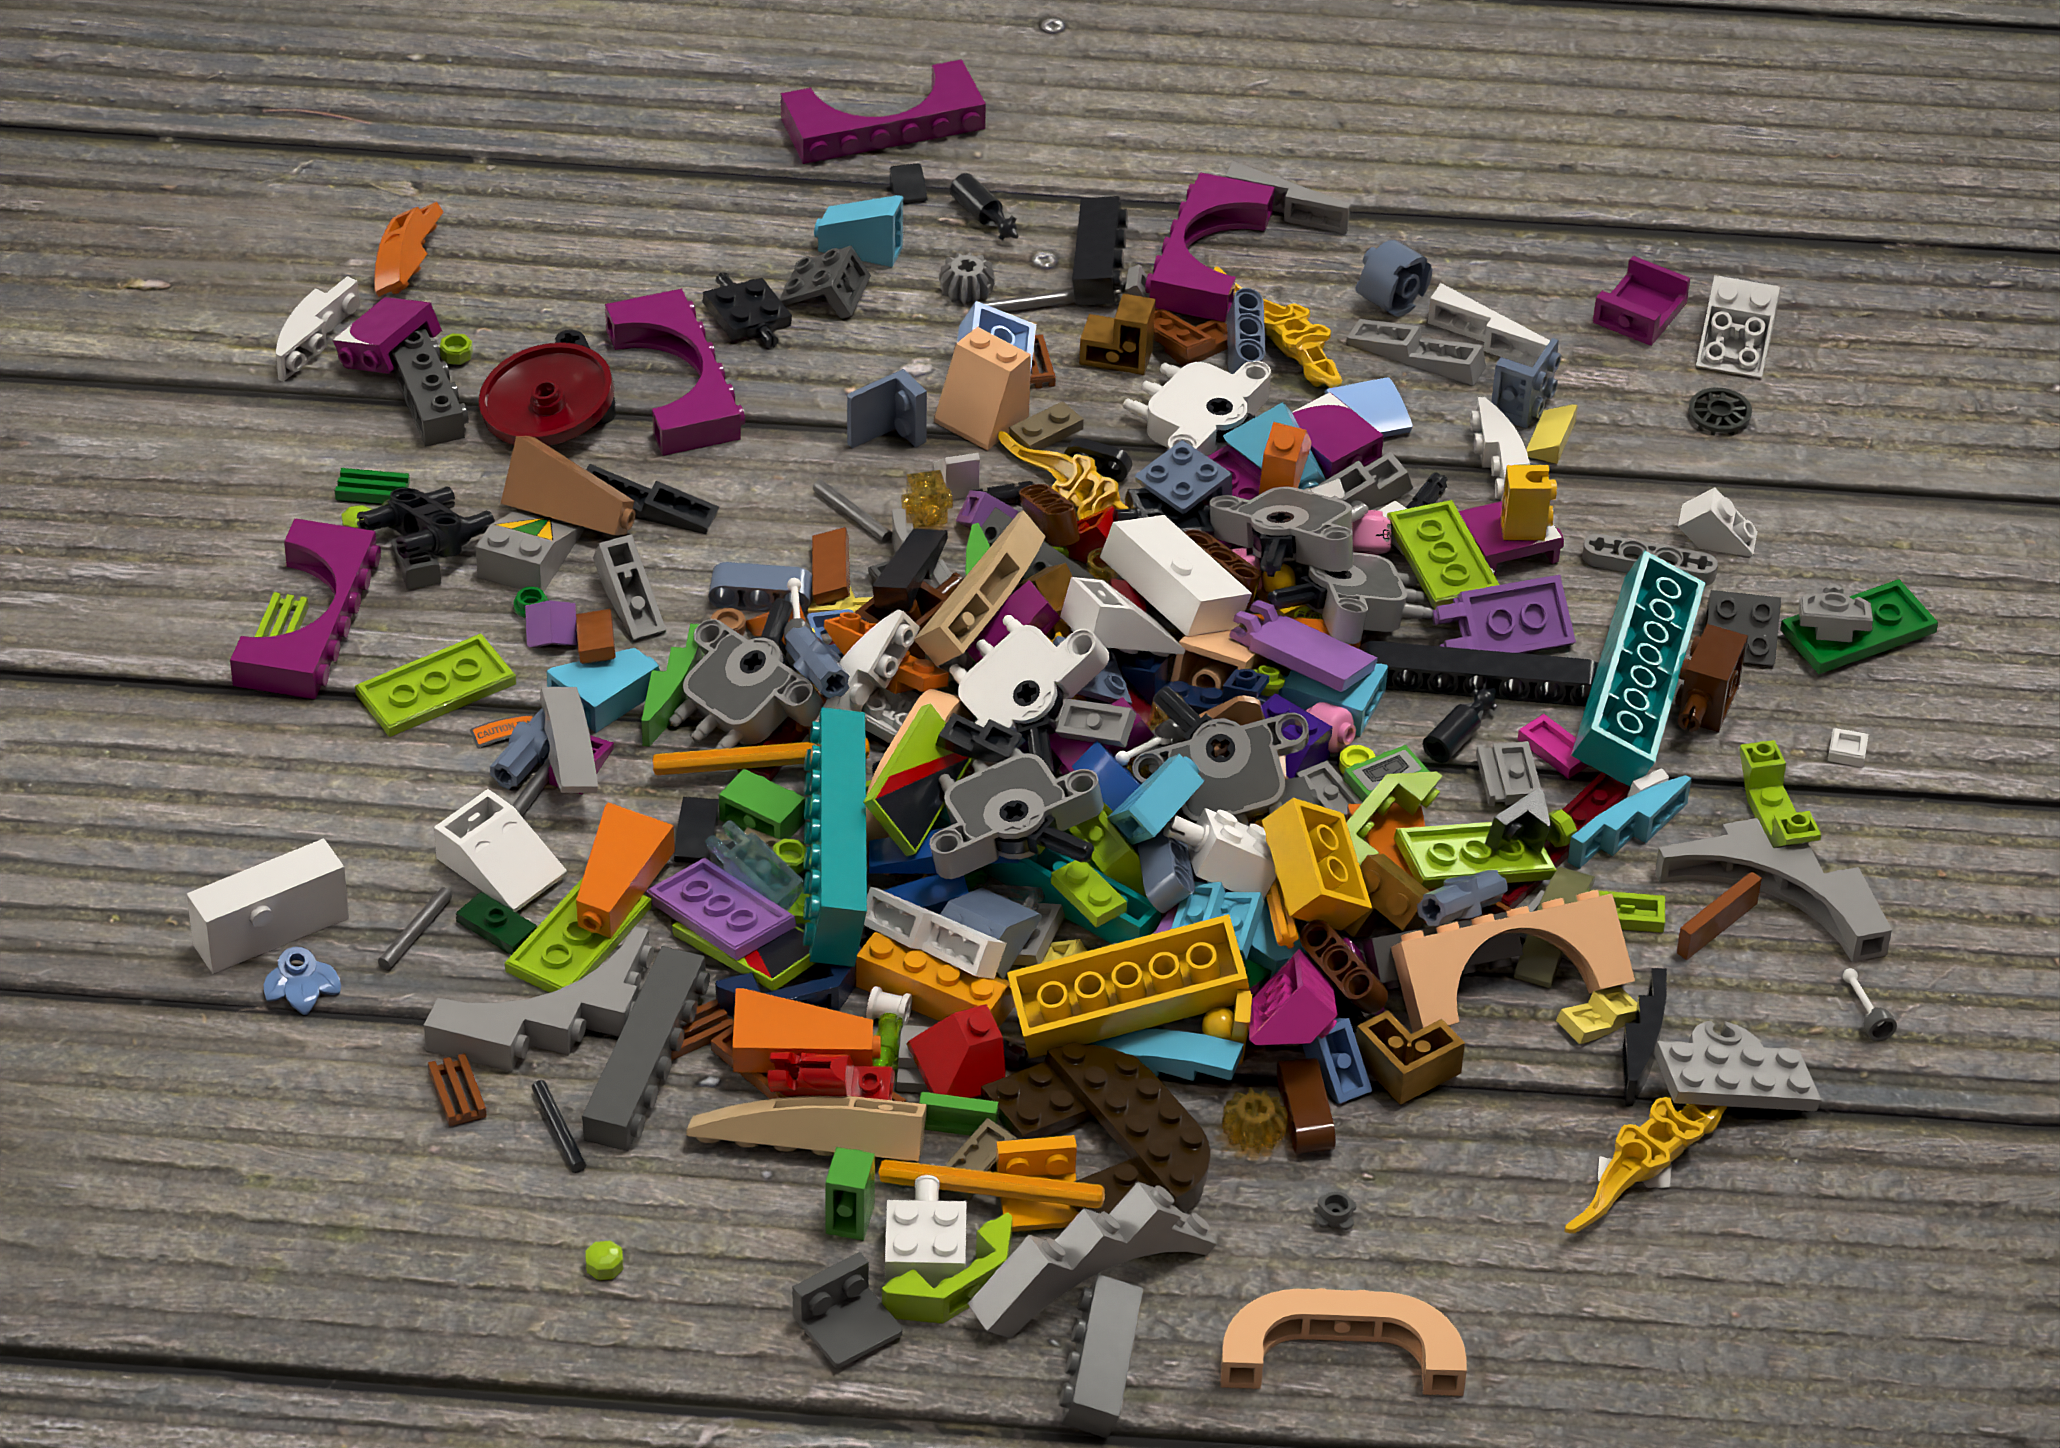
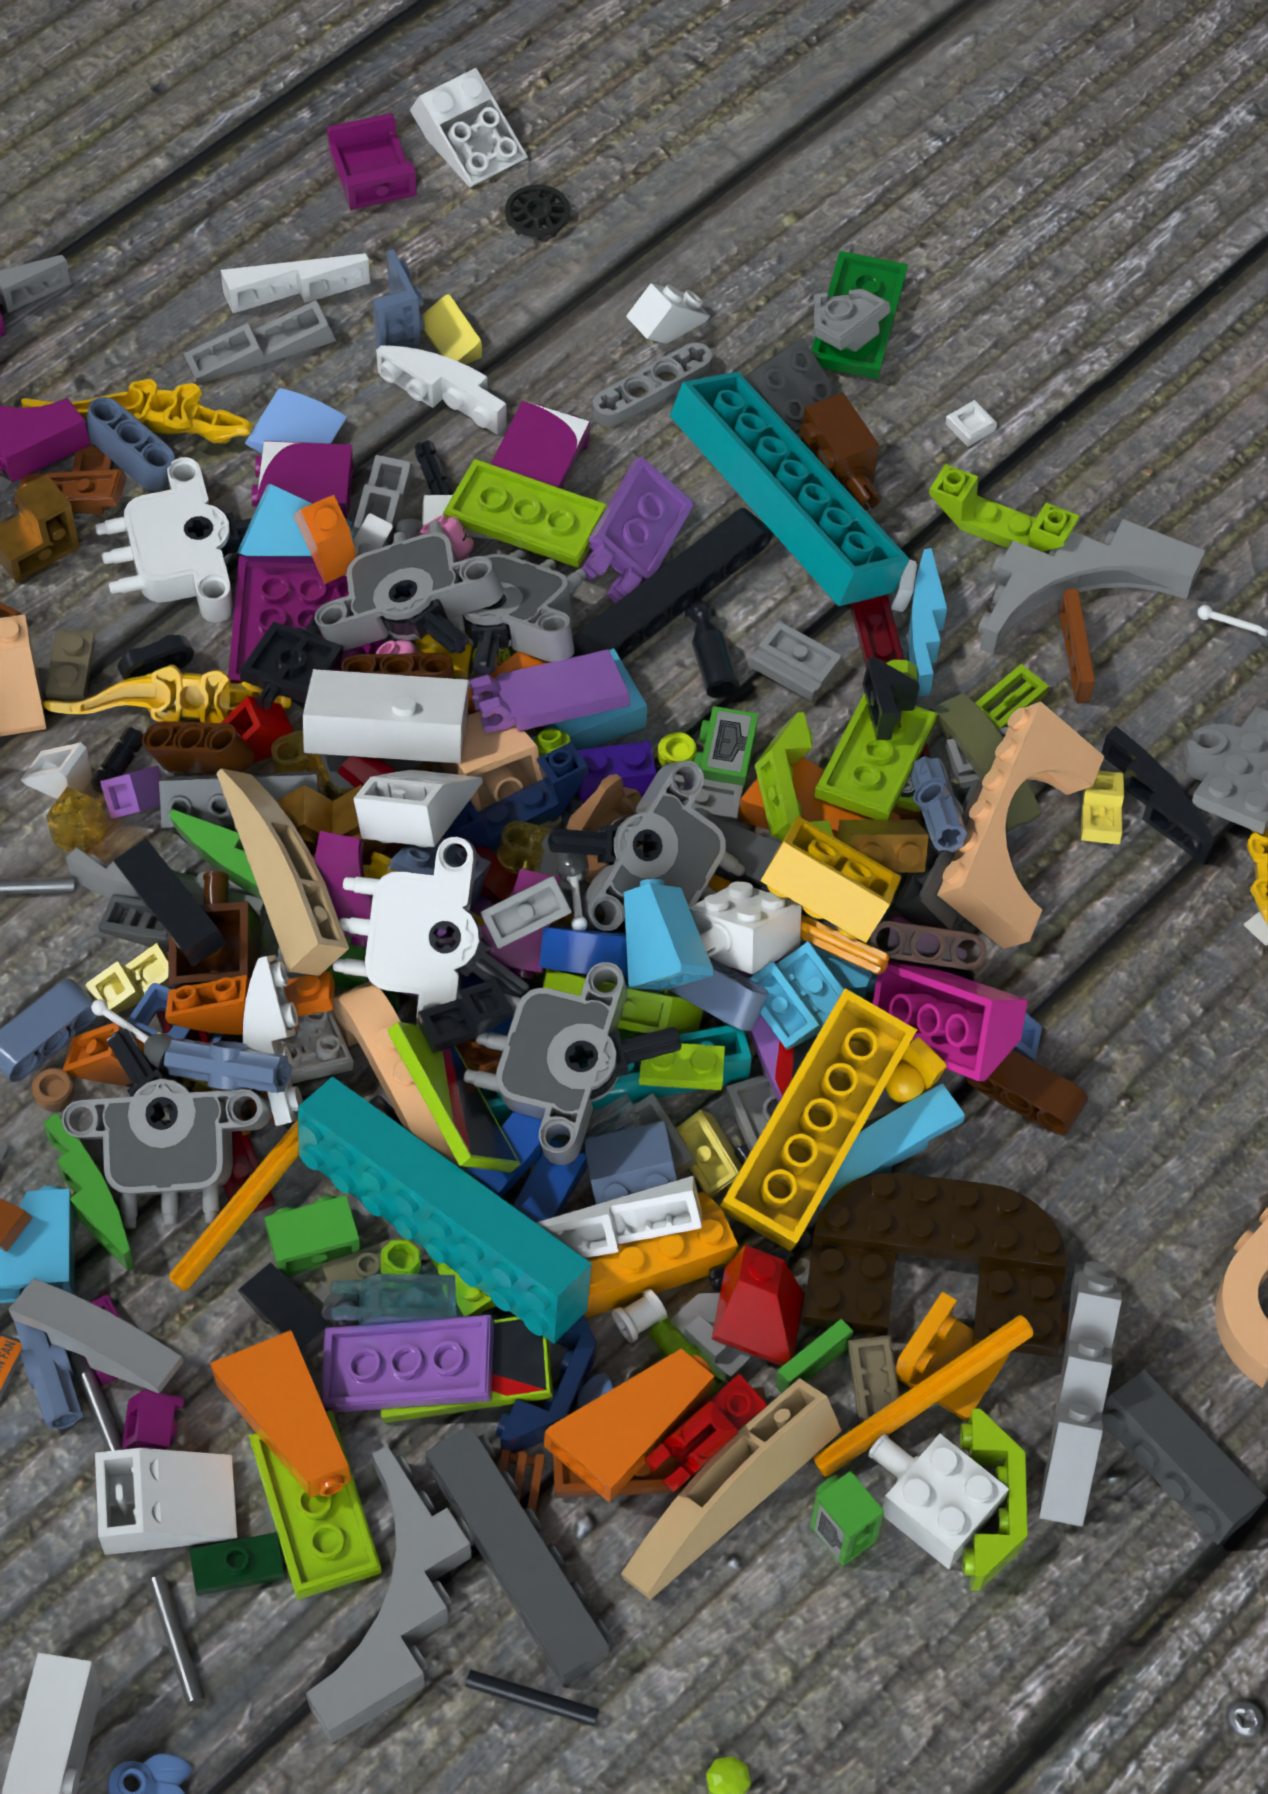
camera: 50 degrees left, 15 degrees up
dark orange tile [428,1053,487,1126] -> none
dark grey bracket [792,1252,903,1369] -> none
dark orange tile [812,527,850,605] -> none
sand blue bracket [1135,440,1232,514] -> none
clear yellow gear [1221,1087,1288,1154] -> none
bright pink head [1306,702,1356,753] -> none
dark grey plate [1315,1192,1356,1230] -> none
sand blue brick [1355,240,1432,317] -> none
pearl gold brick [1356,1010,1465,1105] -> none
yellow brick [1500,465,1557,540] -> none
dark pink tile [1517,714,1589,779] -> none
none -> magenta brick [122,1390,184,1450]

